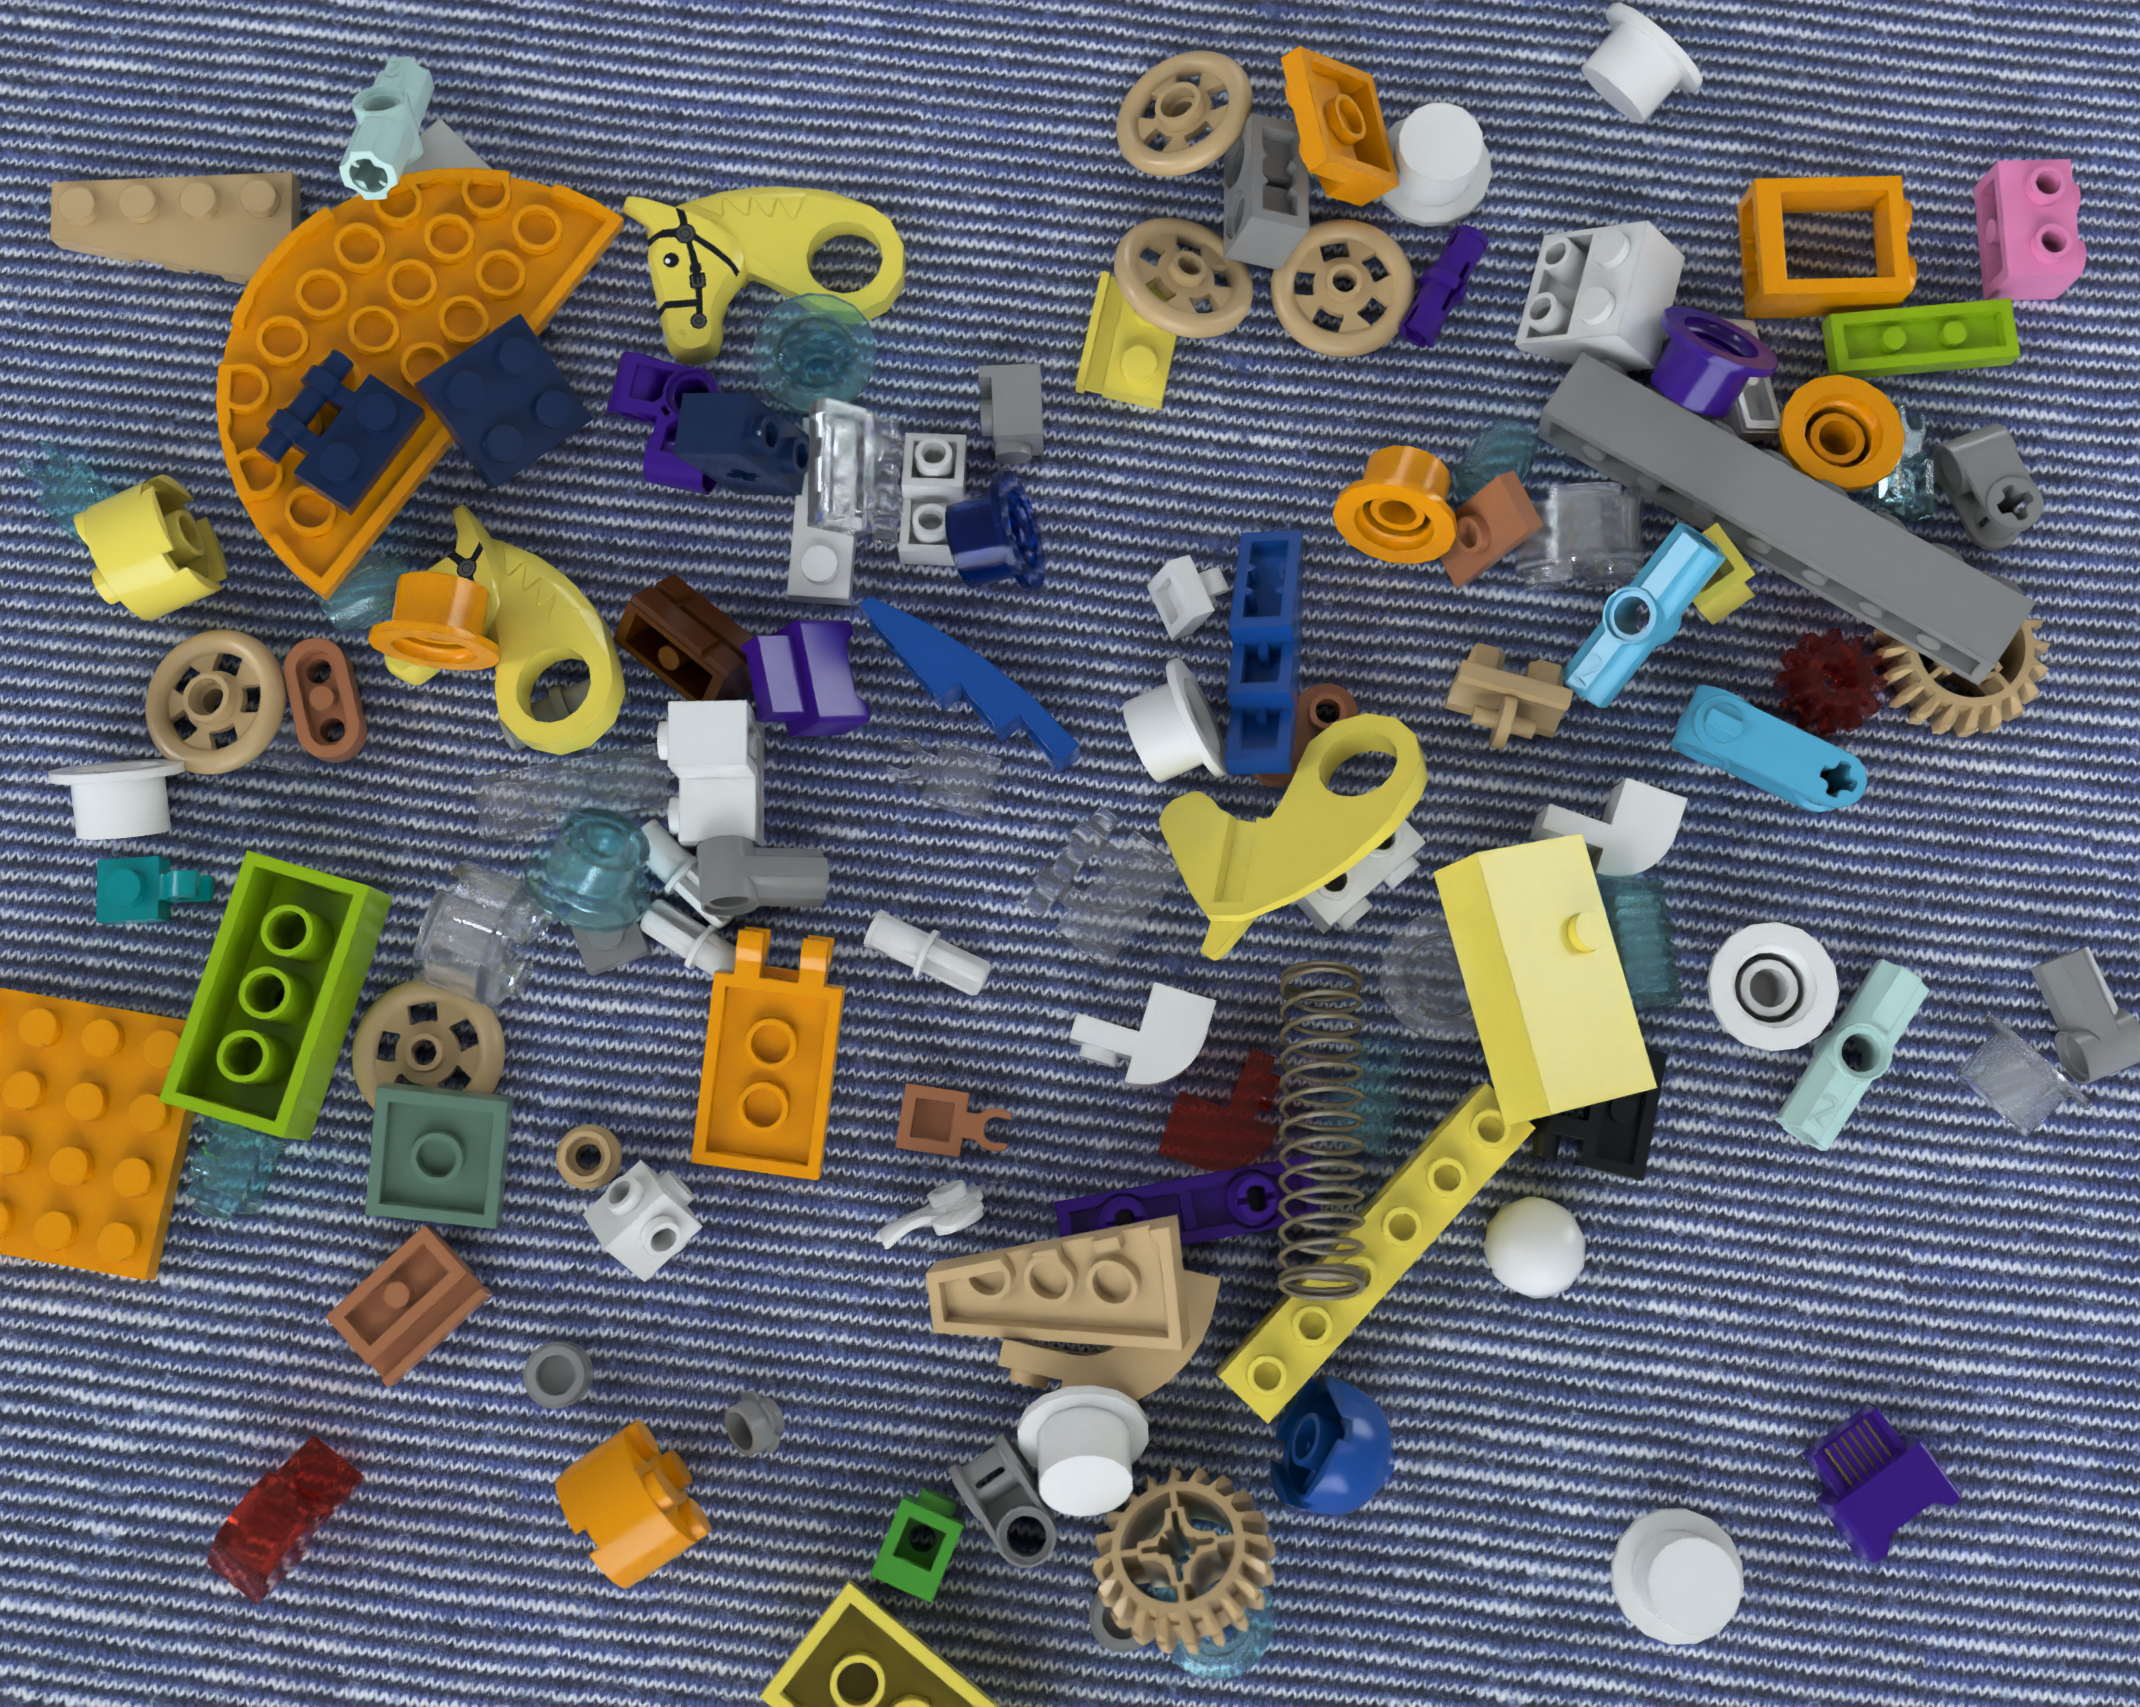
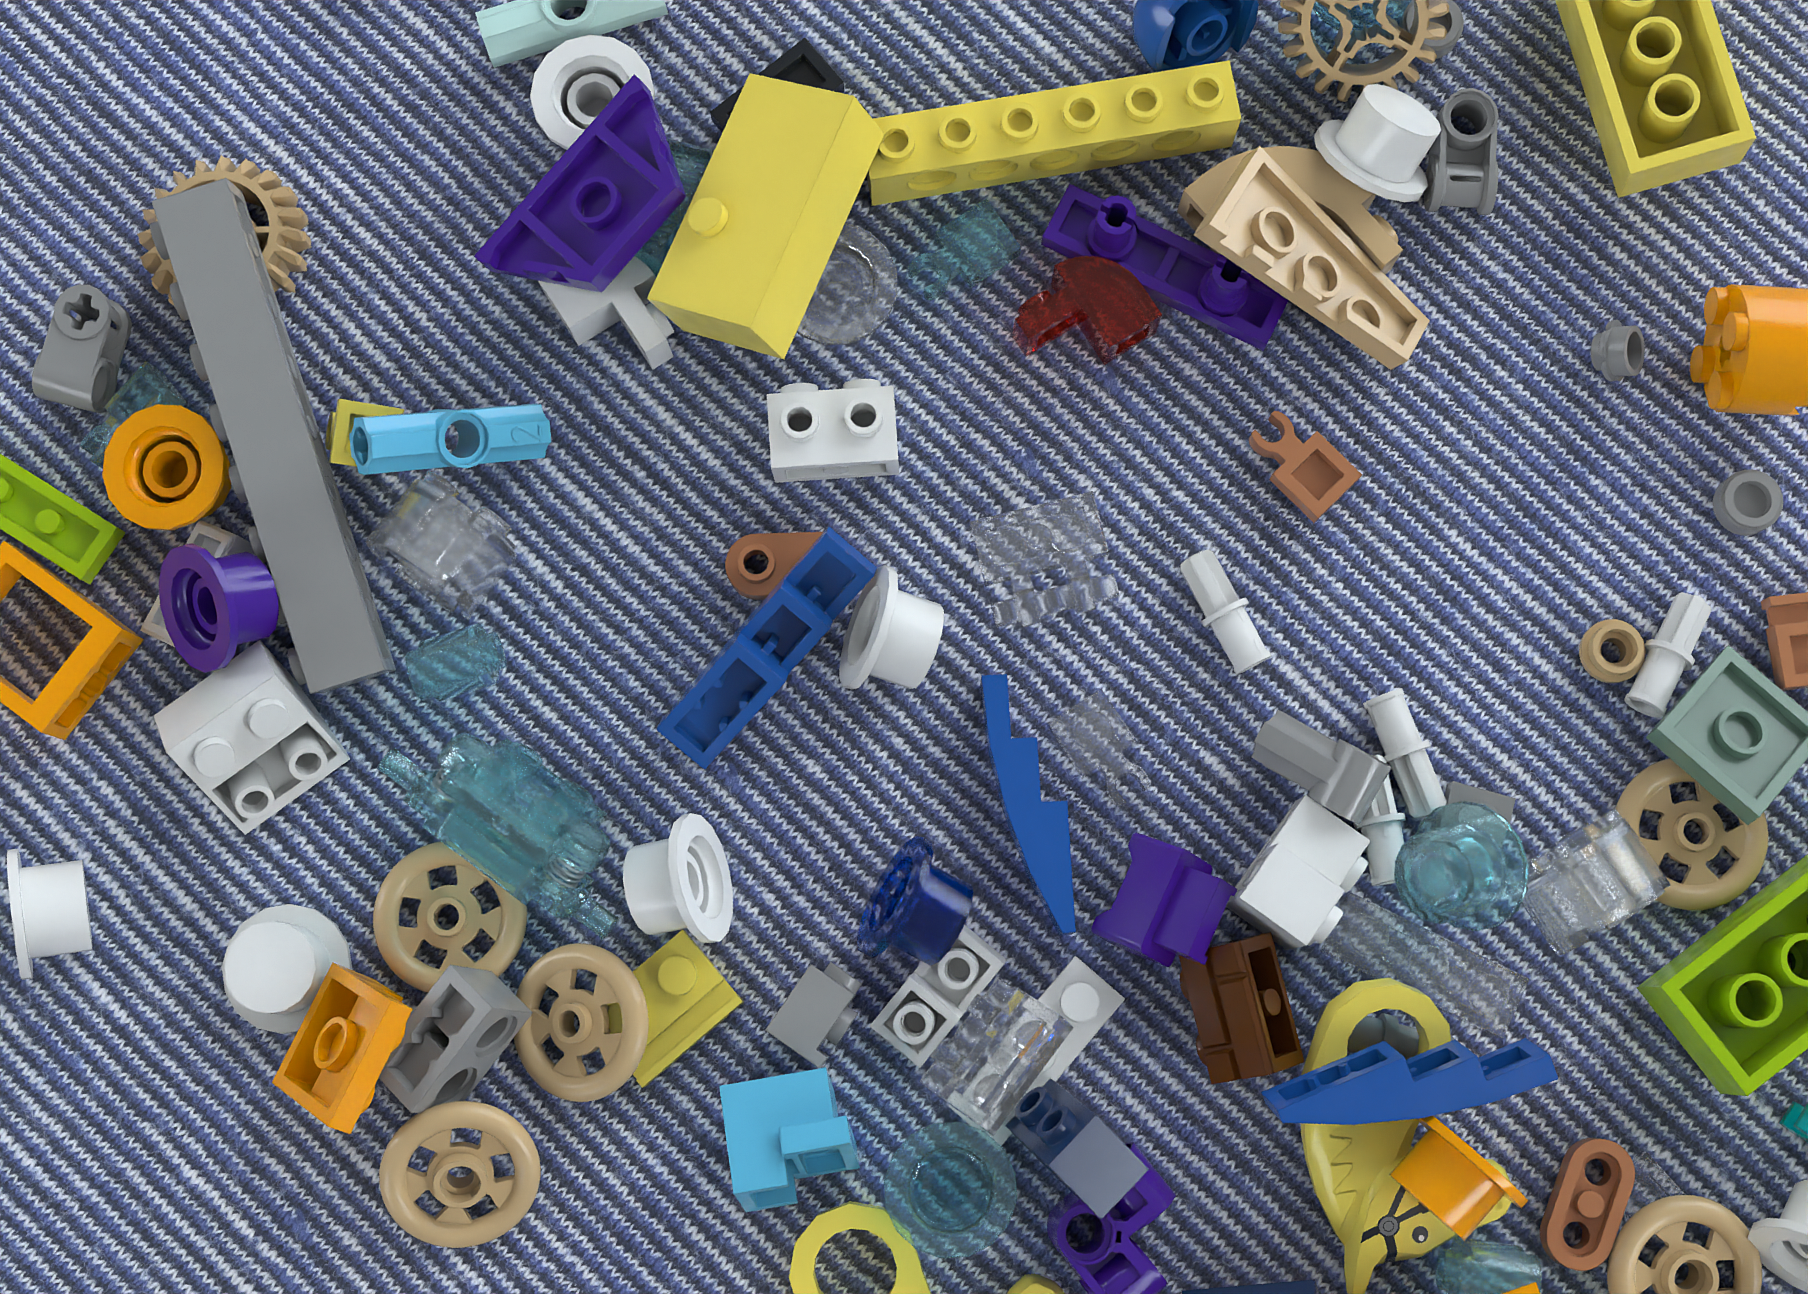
camera: 140 degrees left, 0 degrees up
white brick [583,1160,703,1282] -> none
light orange tile [691,926,846,1180] -> none
bright green brick [870,1487,966,1603] -> none
white plate [875,1180,984,1249] -> none
white brick [1069,982,1216,1088] -> none
white tile [1147,554,1229,641] -> none
light yellow animal [1159,713,1429,961] -> none
dark tan piece [1277,960,1366,1301] -> none
light orange piece [1332,445,1458,564] -> none
dark purple pin [1398,224,1489,348] -> none
nougat plate [1439,470,1544,588] -> none
tan hips [1444,643,1573,750] -> none
white hair [1484,1196,1586,1299] -> none
medium azure piece [1671,685,1867,813] -> none
clear red gear [1772,628,1889,737] -> none
none -> clear light blue piece [378,732,619,940]
none -> dark purple wing [474,74,686,293]
none -> white piece [623,813,733,943]
none -> medium azure plate [719,1067,860,1212]
none -> blue slope [1261,1038,1559,1125]
none -> white axle [1624,592,1711,718]

